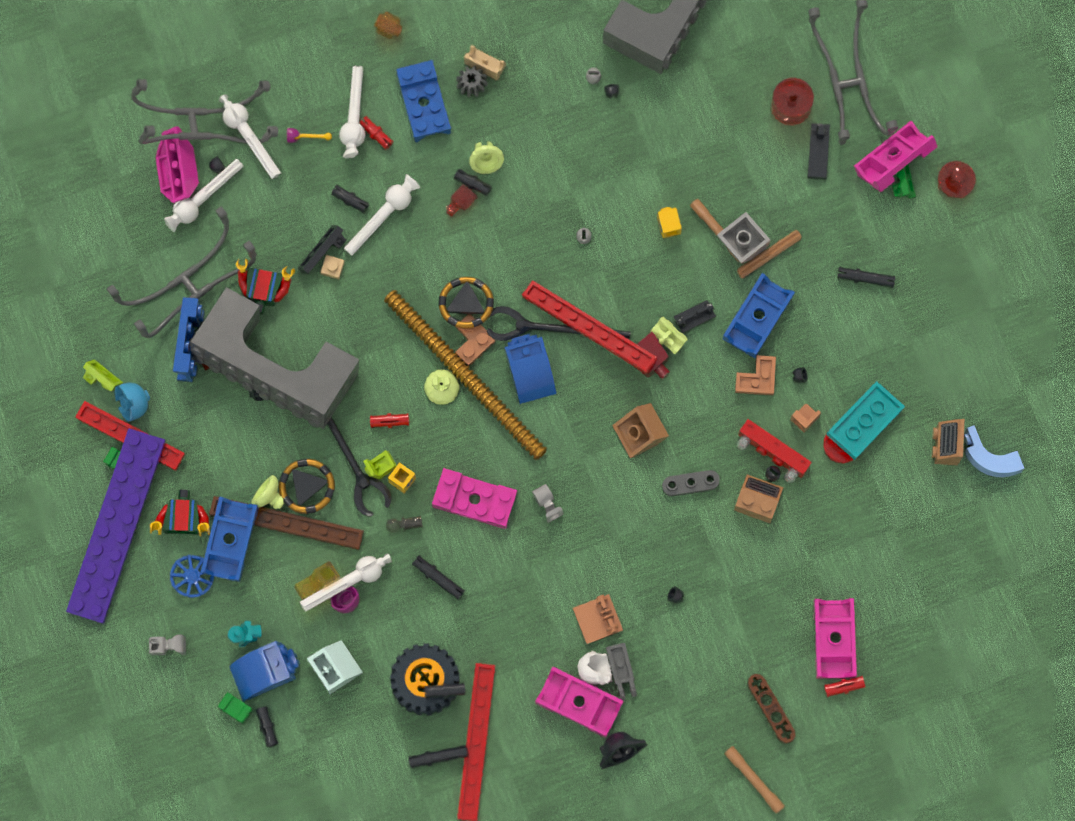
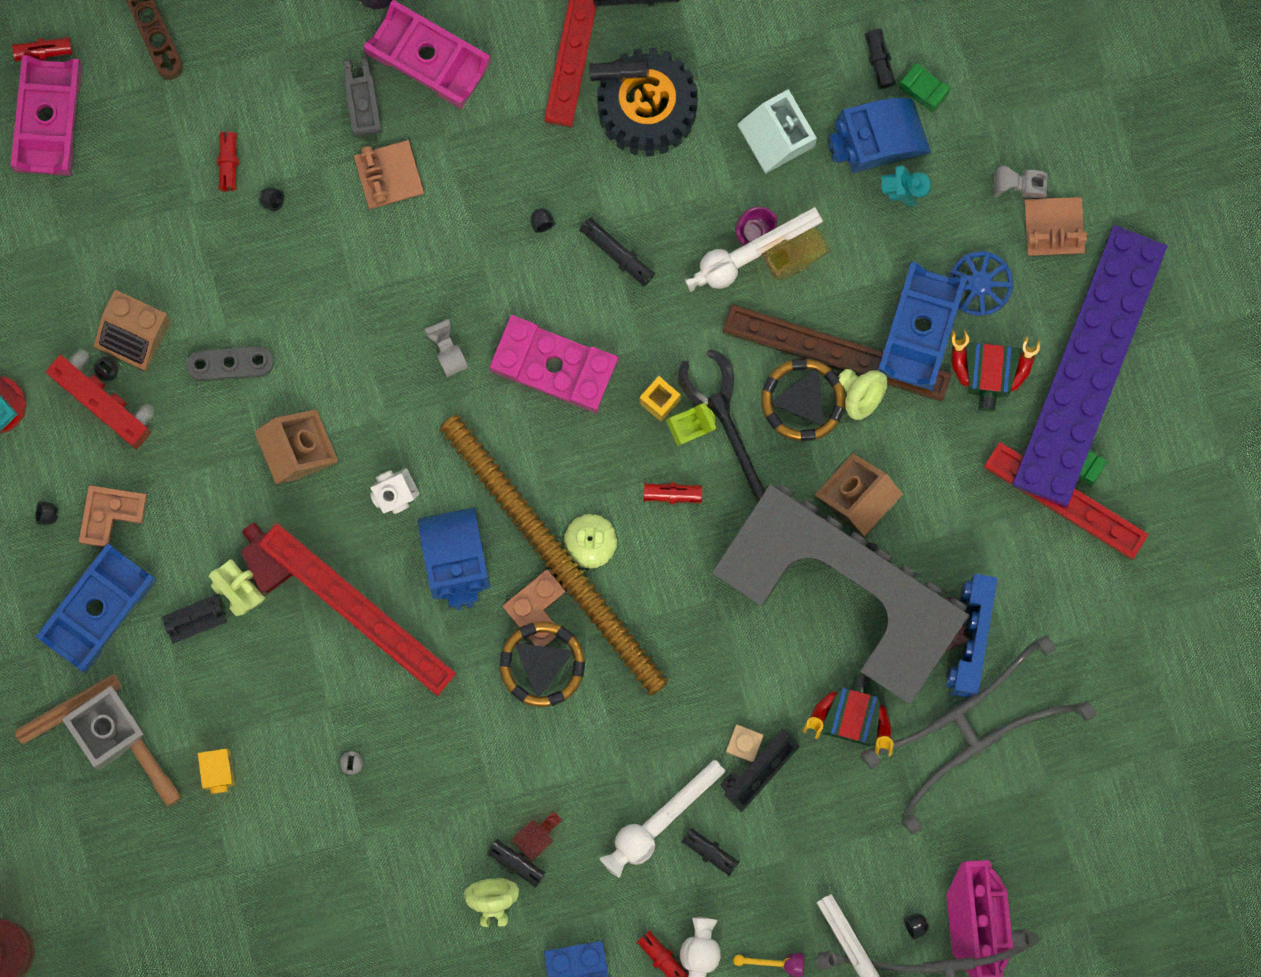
camera: 175 degrees left, 5 degrees up
lime hinge [83,360,123,391] -> none
dark azure cylinder [114,382,150,421] -> none
white piece [164,159,243,232] -> none
clear smoke pin [386,515,423,533] -> none
black piece [487,306,630,341] -> none
white hair [578,651,612,685] -> none
nougat panel [790,404,821,433] -> none
none -> red pin [216,131,239,192]
none -> white brick [370,468,420,514]
none -> black hinge [530,208,555,233]
none -> medium nougat slope [814,453,903,536]
none -> nougat hinge [1024,197,1087,256]

